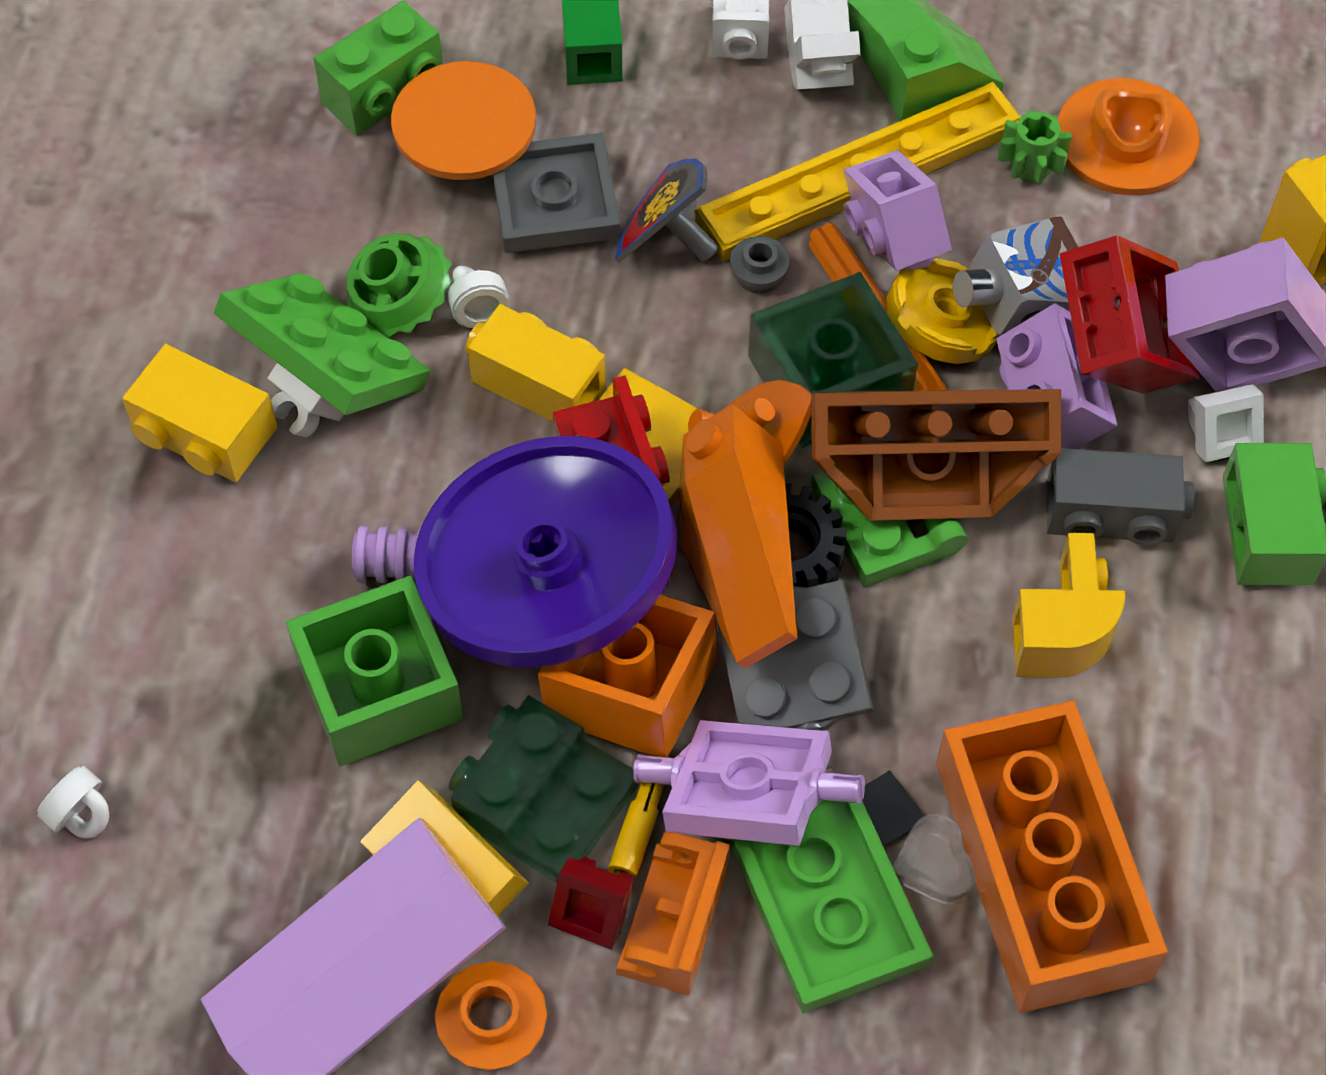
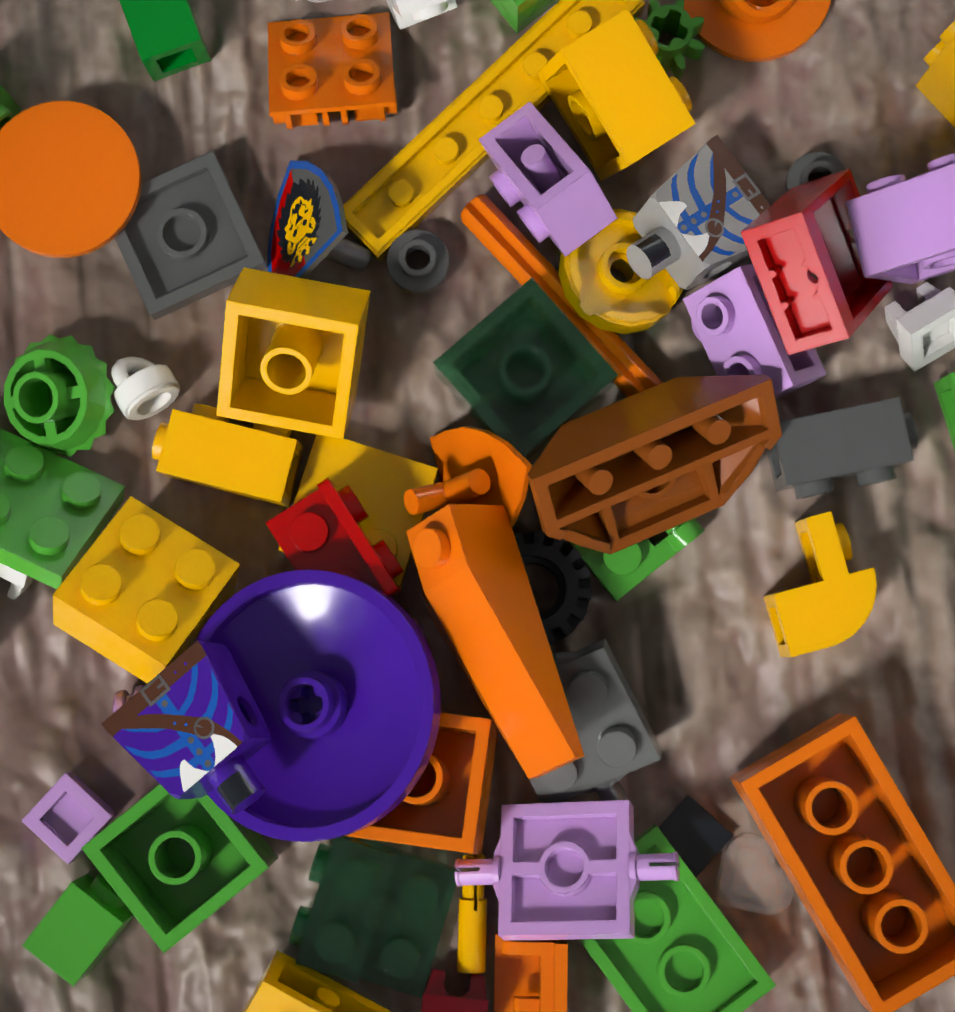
camera: 10 degrees left, 25 degrees up
none -> lavender tile [21,771,117,864]
none -> bright green brick [22,873,134,987]
none -> yellow brick [53,496,240,684]
none -> torso [101,640,271,814]
none -> yellow brick [216,267,371,439]
none -> orange hinge [268,12,398,130]
none -> yellow brick [537,8,696,181]

